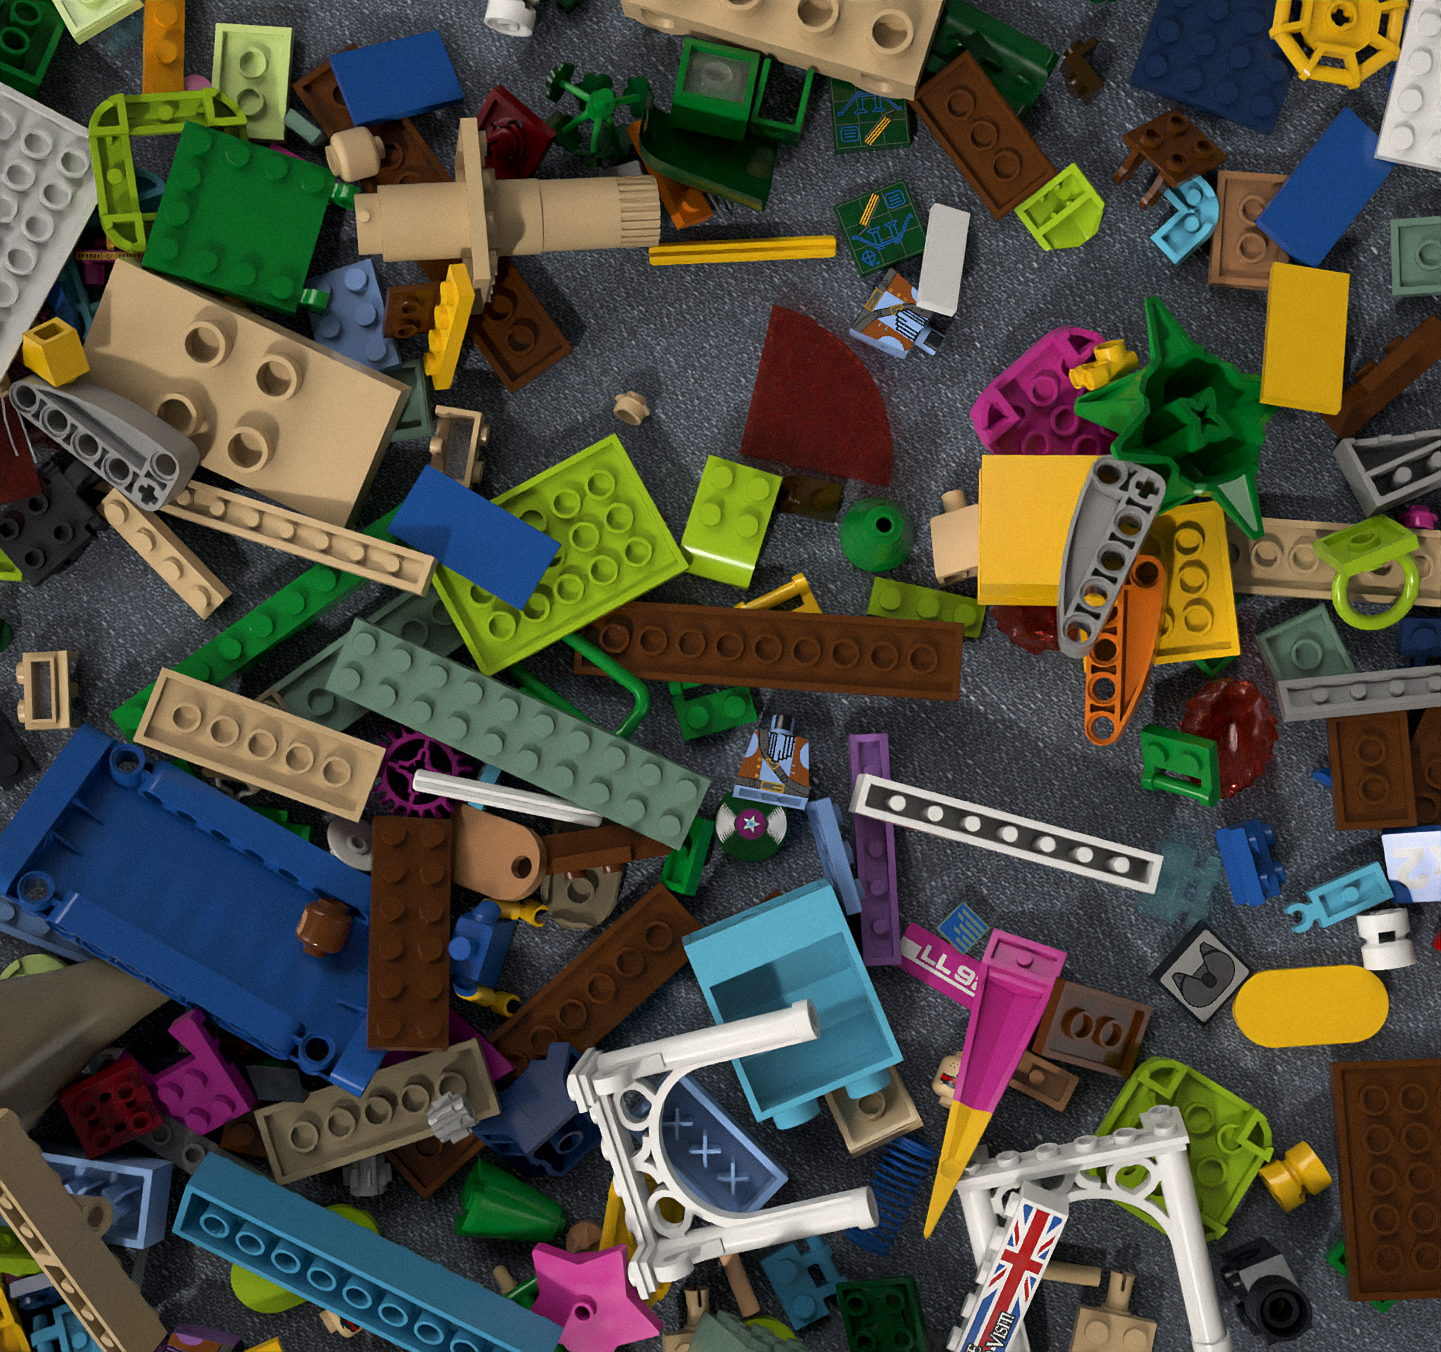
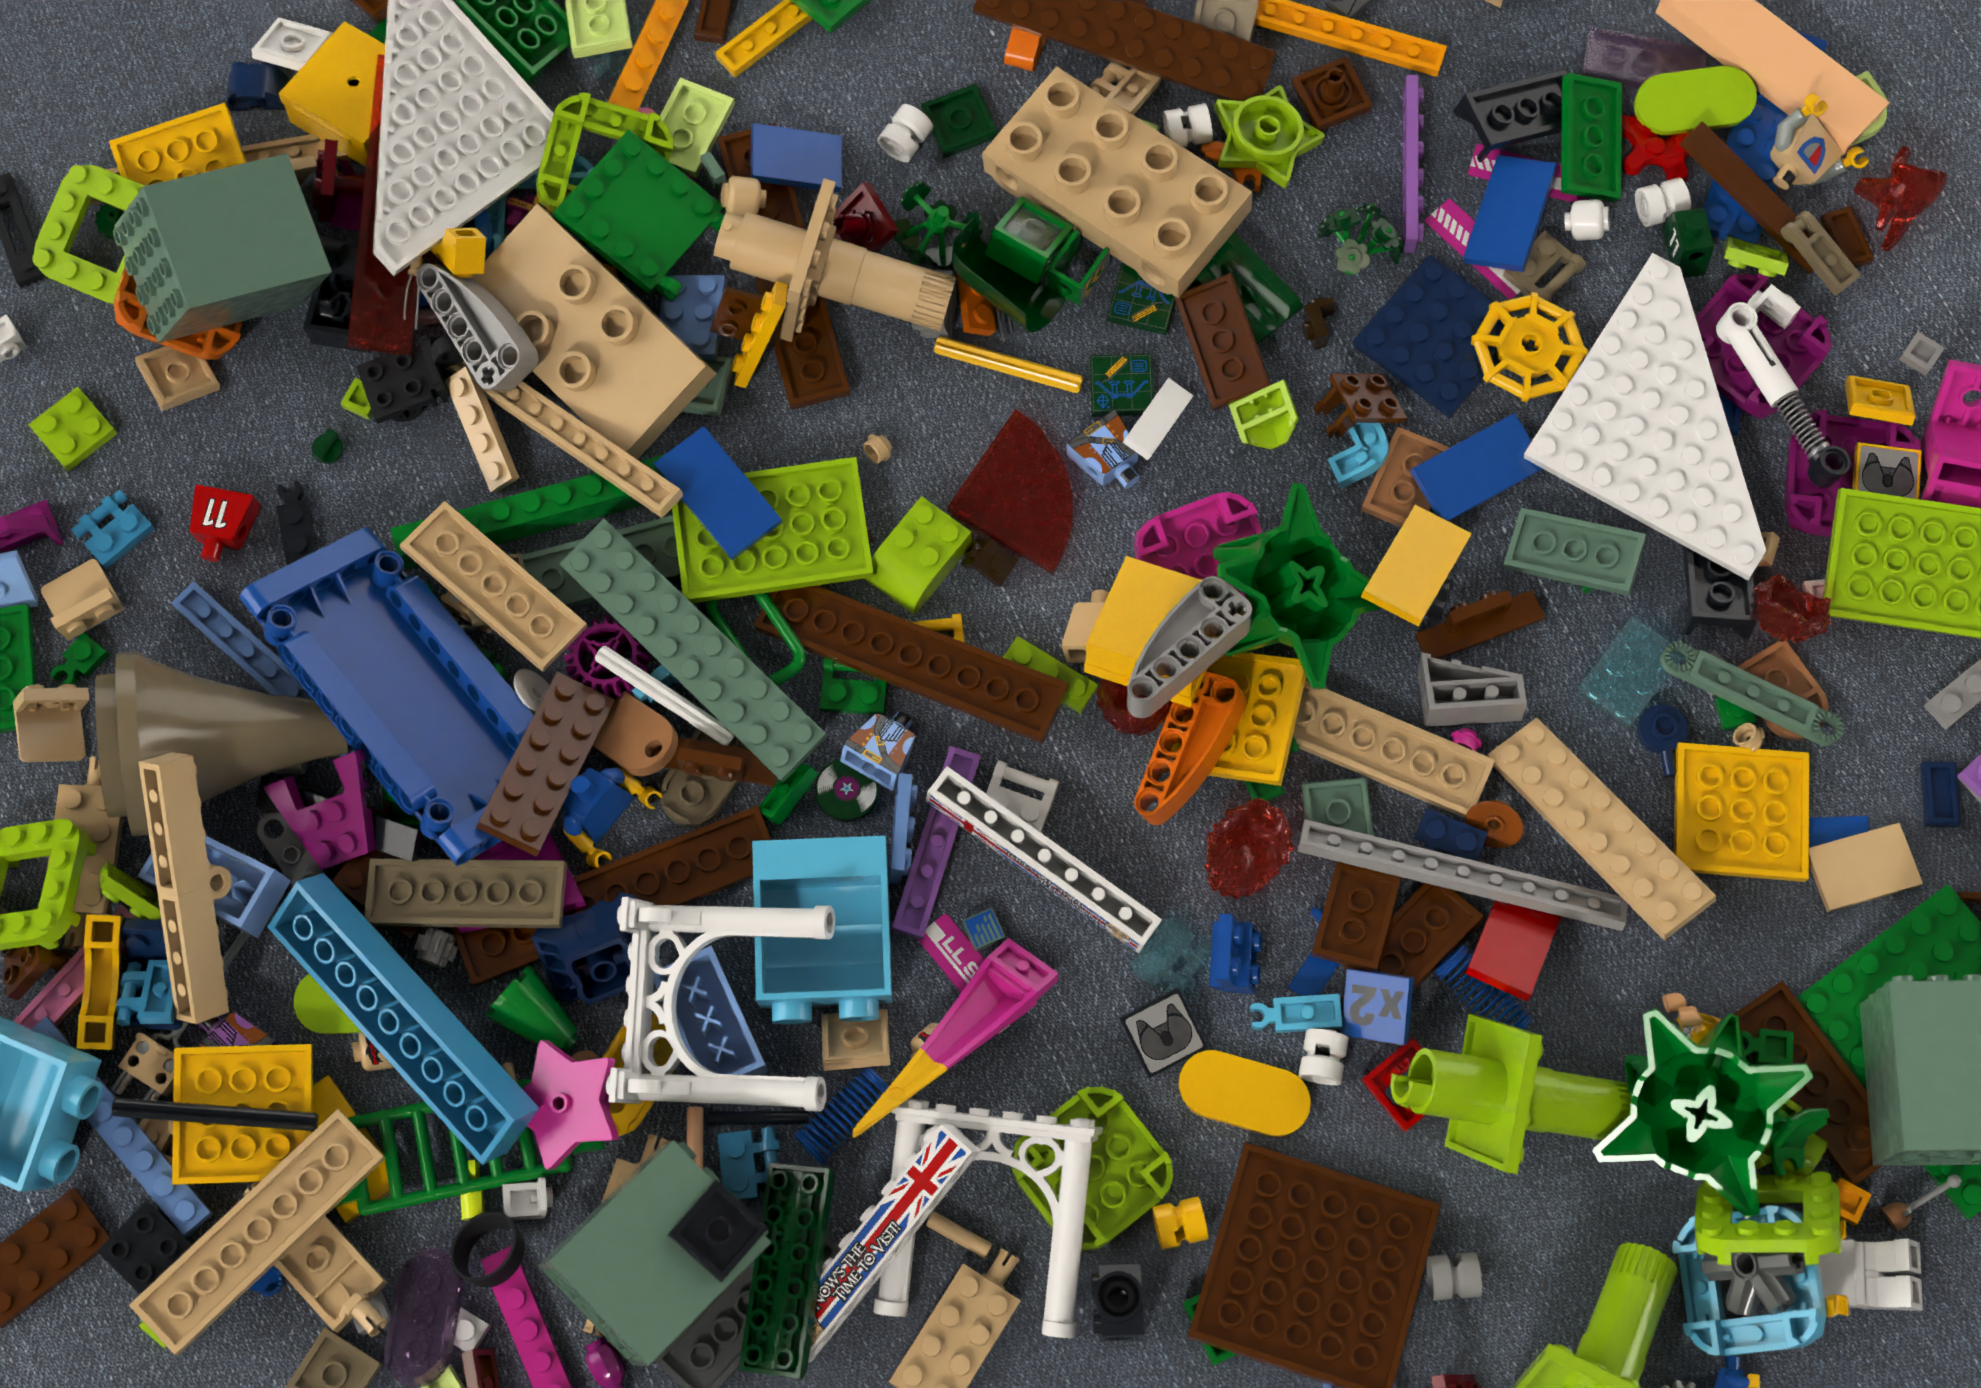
camera: 25 degrees right, 15 degrees down
tan window [16,650,81,730] -> none
dark red plate [57,1057,164,1160] -> none
reddish brown head [295,896,354,958] -> none
light grey gear [426,1091,479,1144] -> none
tan window [430,405,490,491] -> none
green cone [839,497,915,572] -> none
medium nougat plate [1009,1050,1080,1113] -> none
reddish brown plate [1032,977,1153,1080] -> none
yellow plate [1069,339,1139,391] -> none
green plate [1140,724,1221,808] -> none
lime tile [1312,513,1421,630] -> none
none -> white plate [986,760,1060,833]
none -> blue sticker [1288,952,1340,996]

